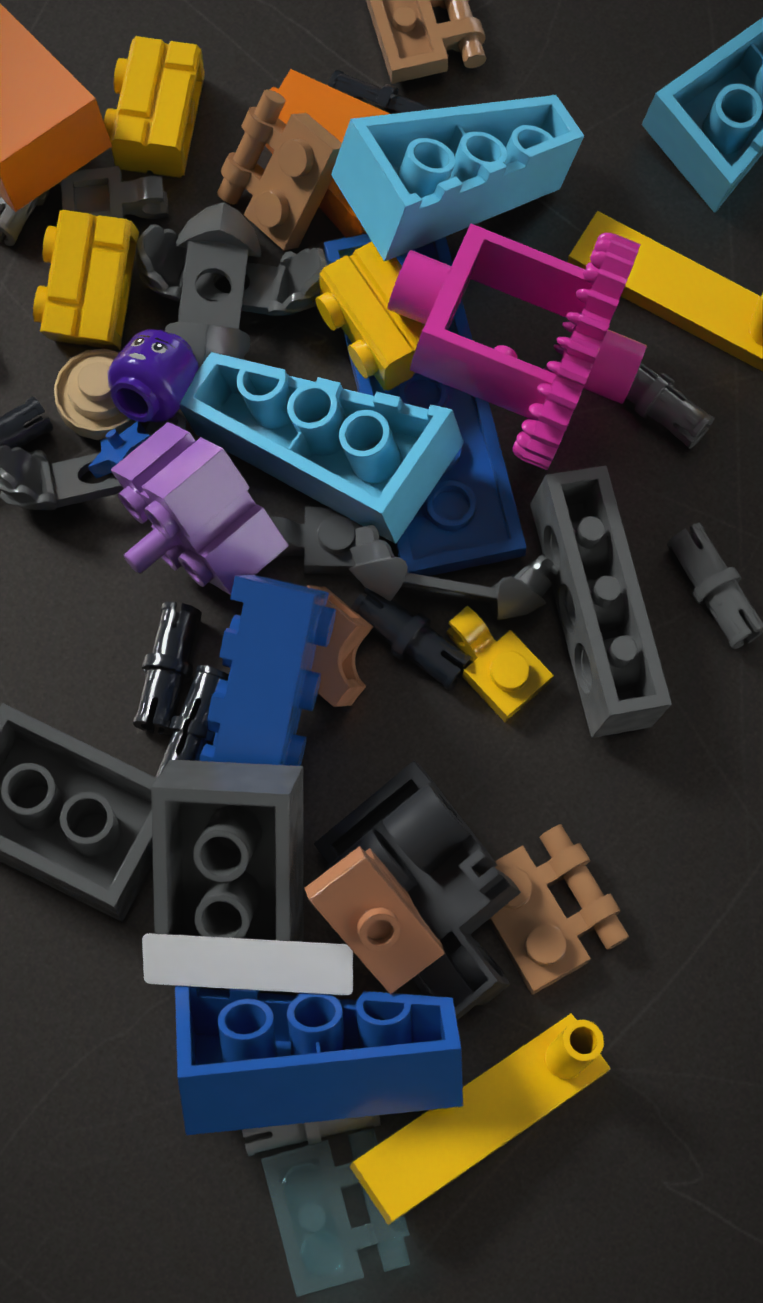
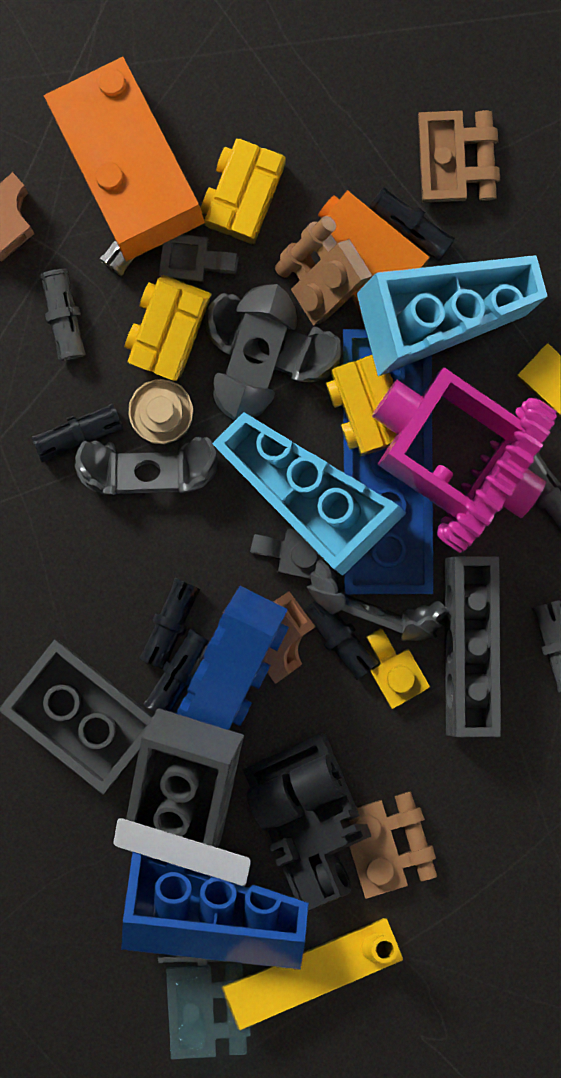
camera: 15 degrees right, 15 degrees up
blue piece [88,421,151,479] -> none
dark purple head [107,329,200,423] -> none
medium lavender brick [111,422,289,595] -> none
nougat brick [305,846,445,995] -> none

